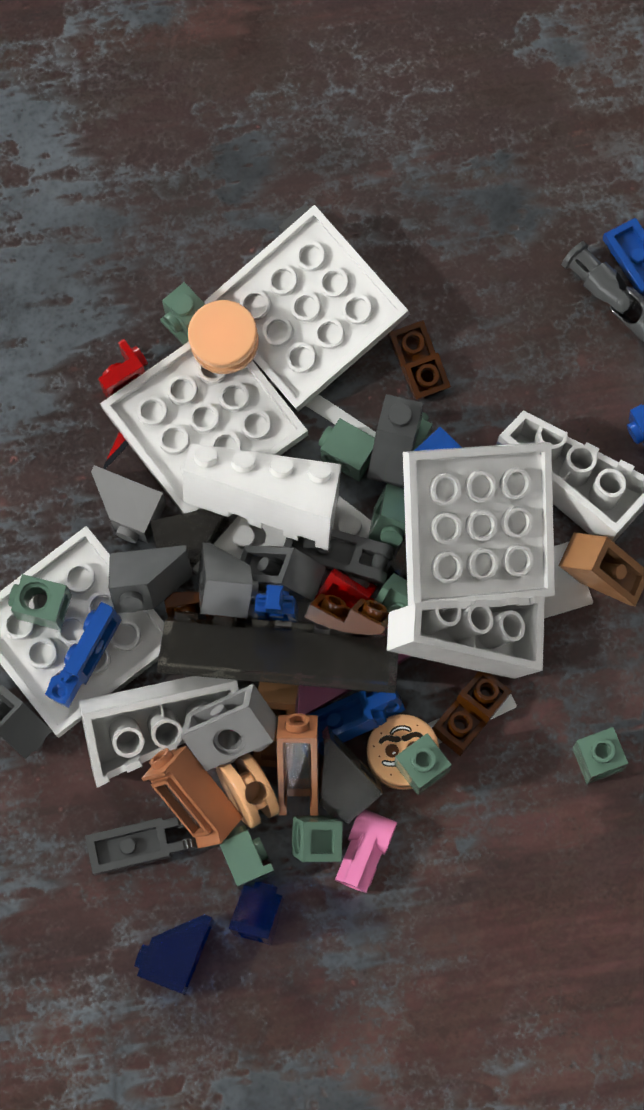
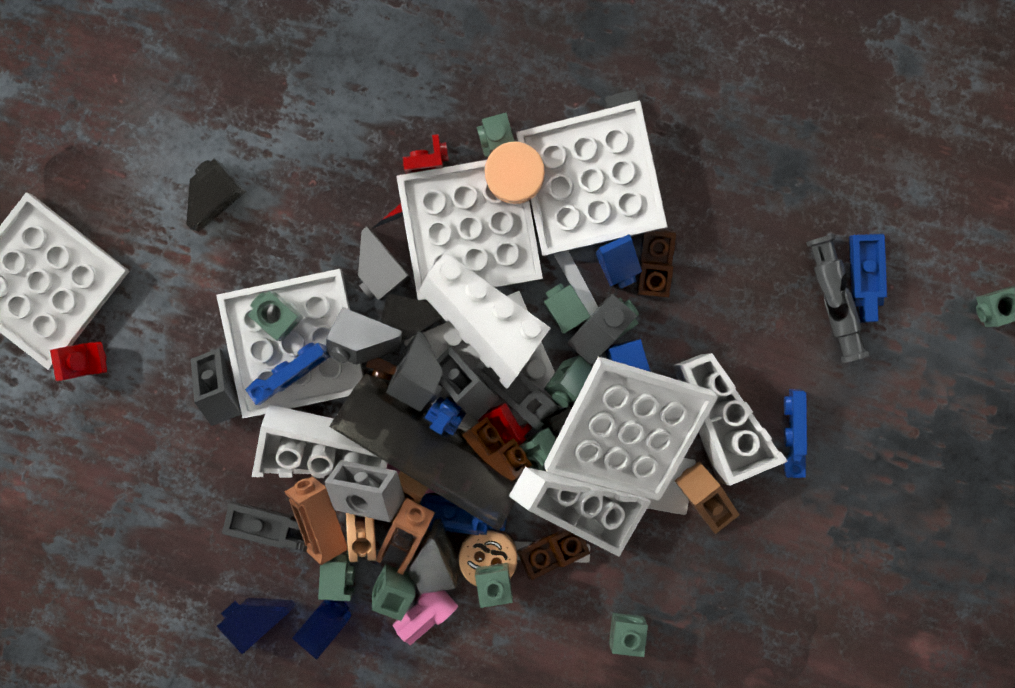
camera: 25 degrees right, 15 degrees up
none -> blue slope [595,234,642,289]

